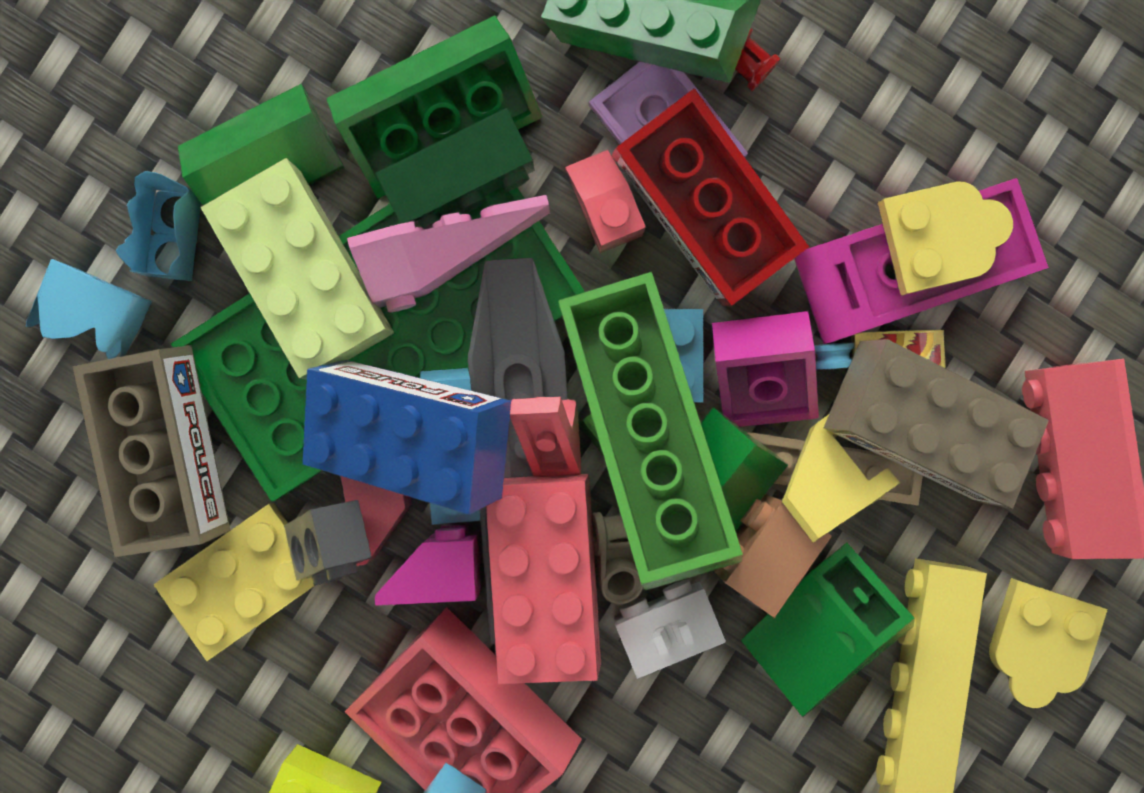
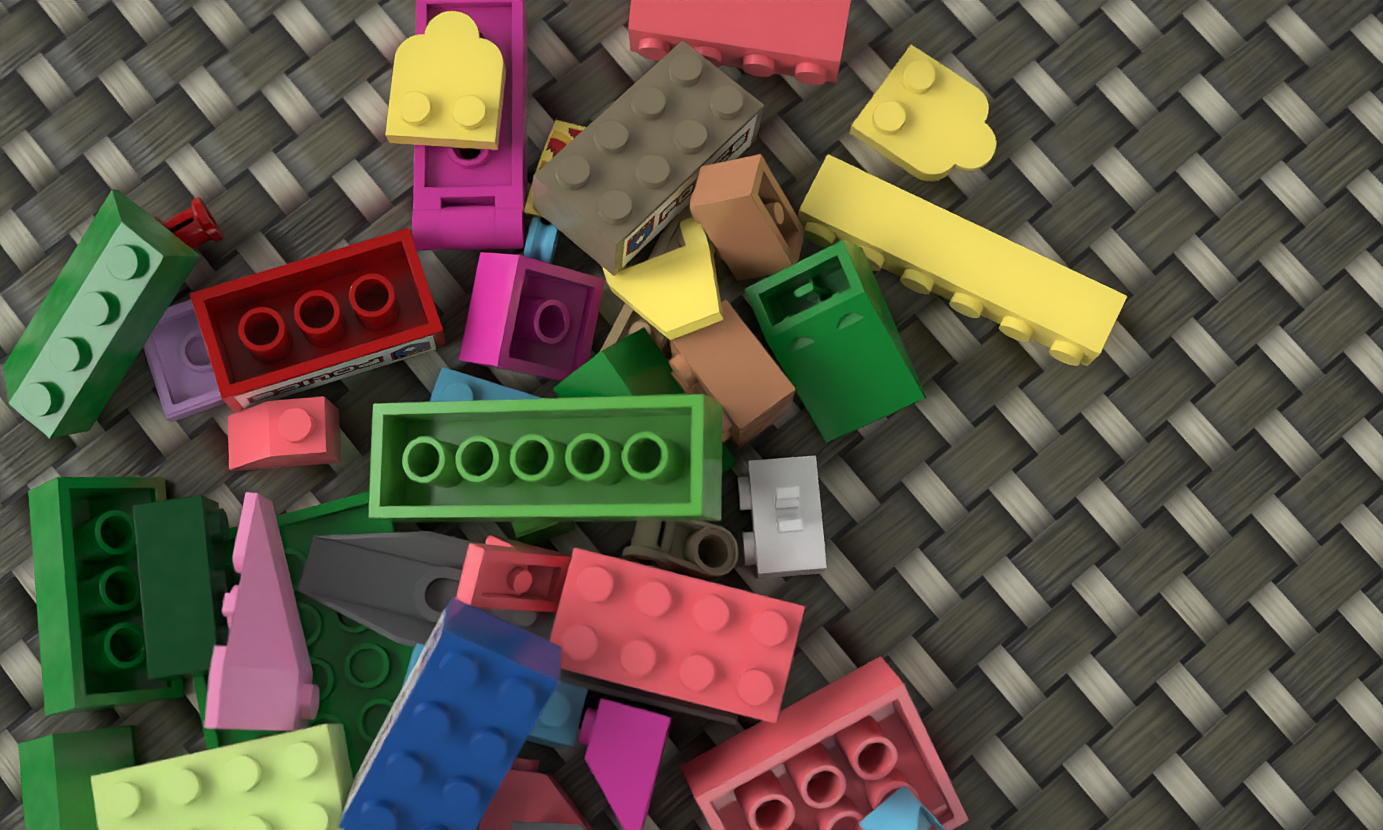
camera: 70 degrees left, 10 degrees down
none -> nougat brick [690,154,805,281]

